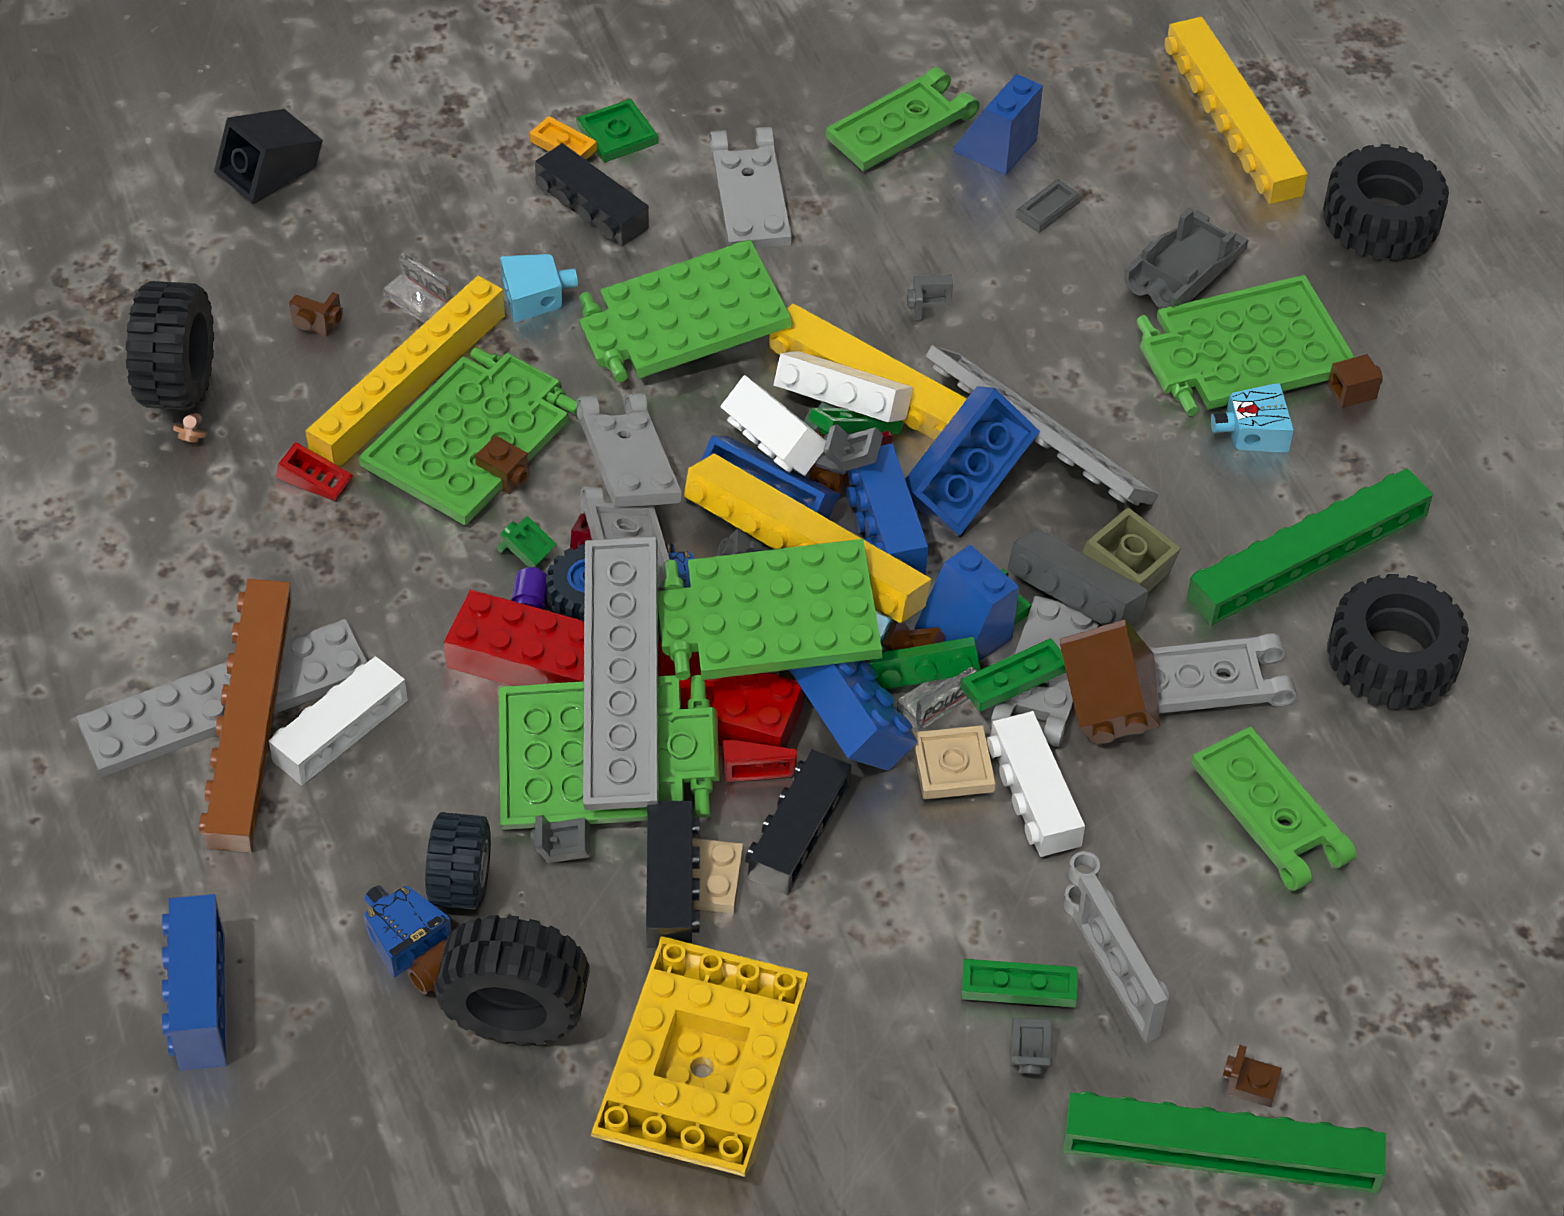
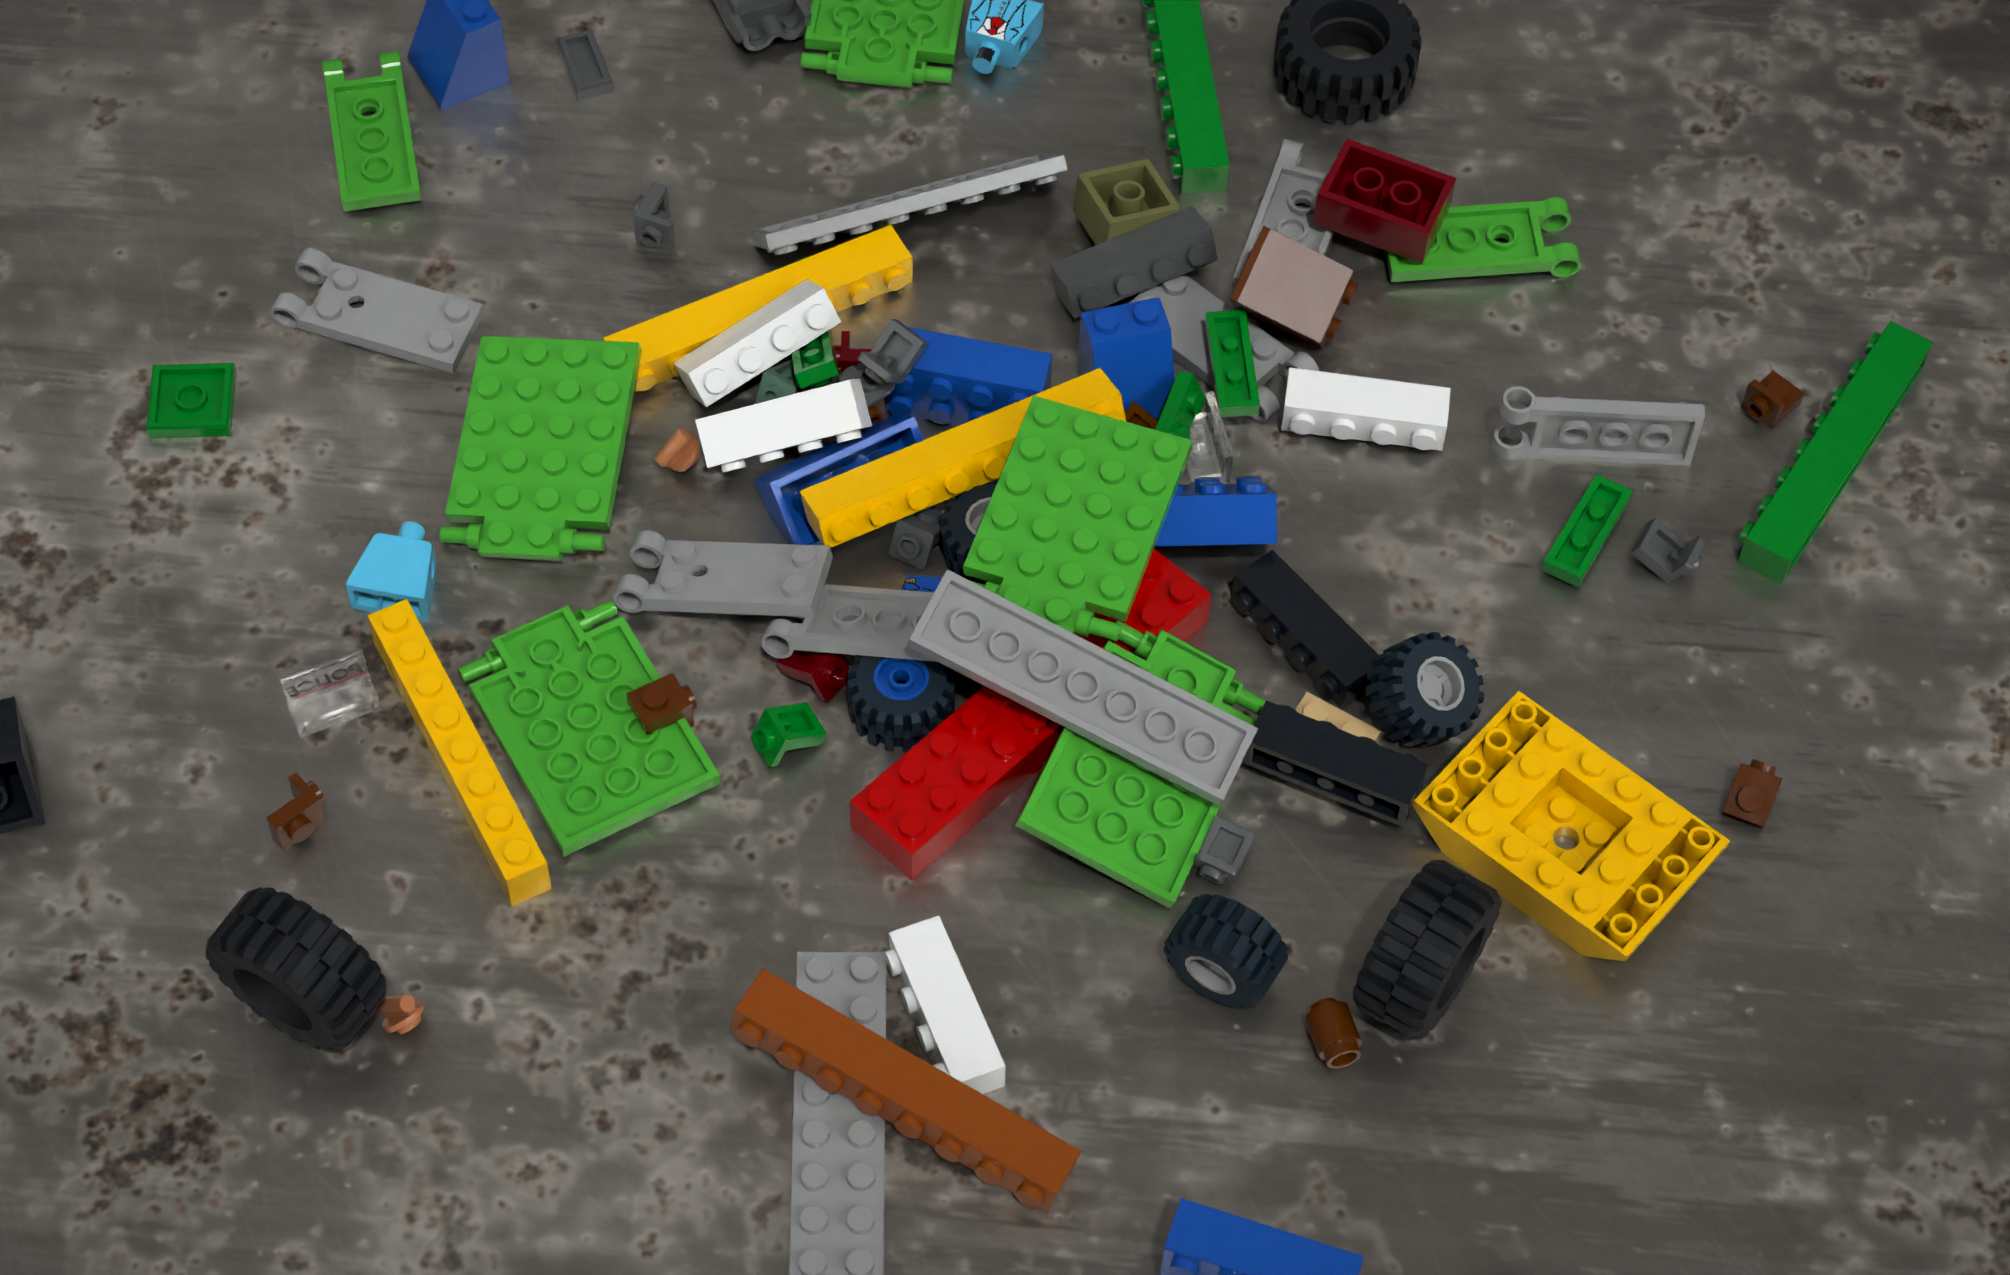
camera: 65 degrees left, 5 degrees up
red slope [275,442,353,501] -> none
blue torso [364,885,452,978] -> none
dark purple brick [511,567,548,610] -> none
light orange plate [529,116,597,160] -> none
black brick [535,143,649,246] -> none
red slope [722,740,797,782] -> none
blue slope [905,386,1040,536] -> none
tan plate [912,725,996,799] -> none
none -> nougat plate [654,427,700,472]
none -> dark red brick [1313,138,1456,264]
none -> black wheel [1365,632,1484,748]
none -> reddish brown bracket [1722,759,1782,828]

